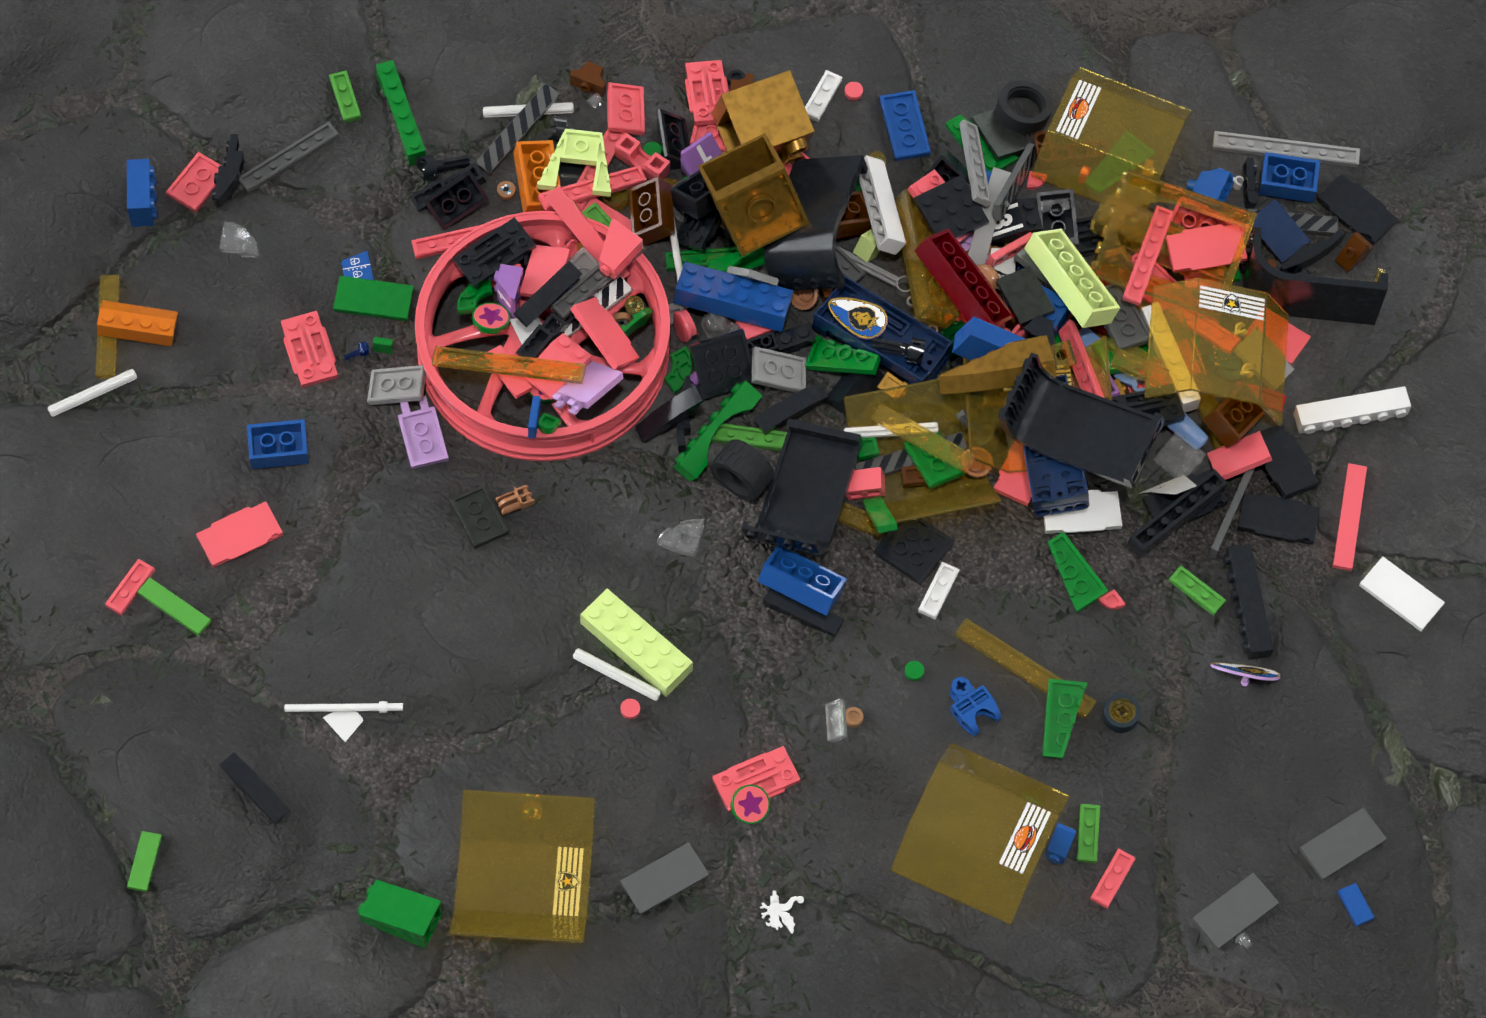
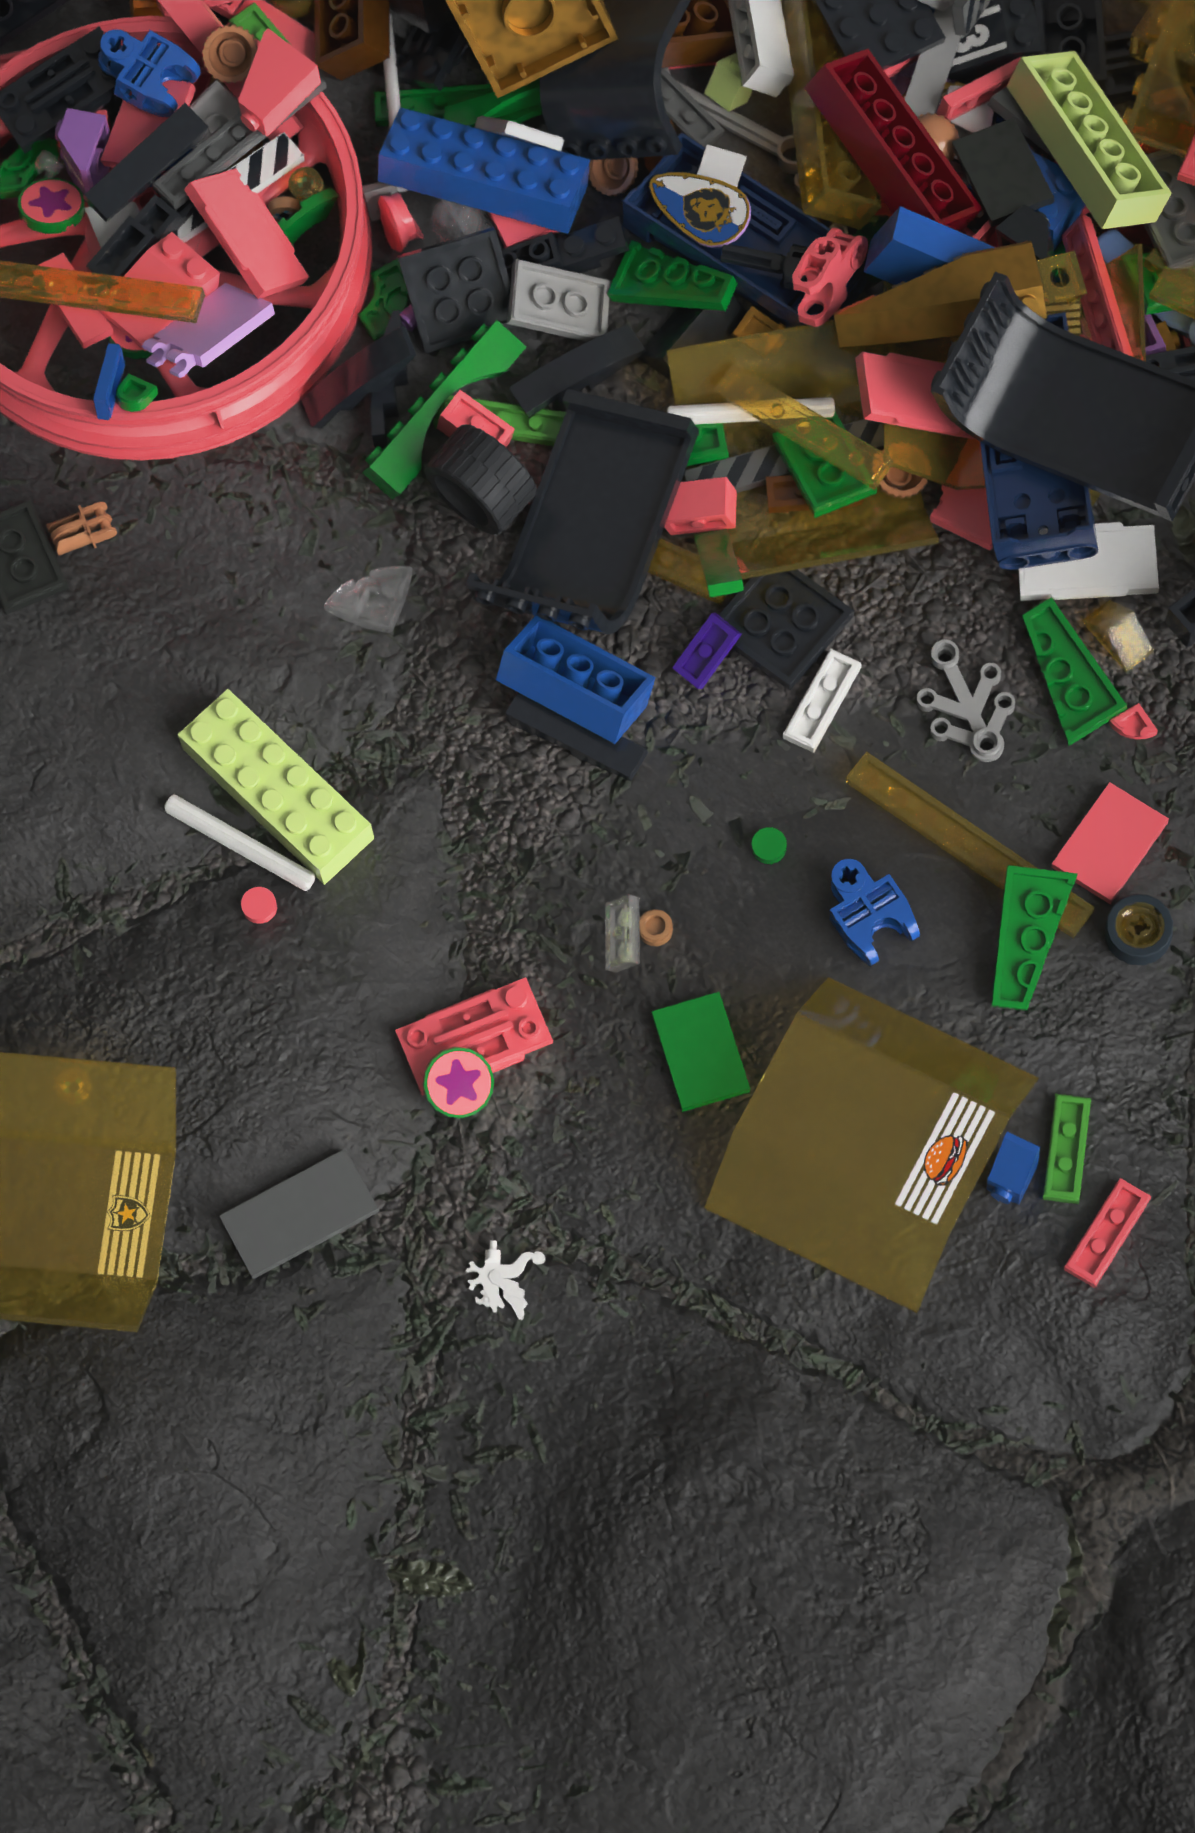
camera: 15 degrees right, 5 degrees up
none -> clear hinge [35,149,65,178]
none -> blue piece [98,29,201,117]
none -> nougat hat [202,24,258,83]
none -> coral panel [437,390,515,447]
none -> green tile [652,992,751,1112]
none -> dark purple plate [672,613,742,689]
none -> white sticker [697,144,747,187]
none -> coral piece [792,227,868,327]
none -> coral piece [855,352,977,440]
none -> light grey plant [917,640,1015,762]
none -> coral tile [1051,782,1169,905]
none -> clear yellow slope [1082,600,1153,672]

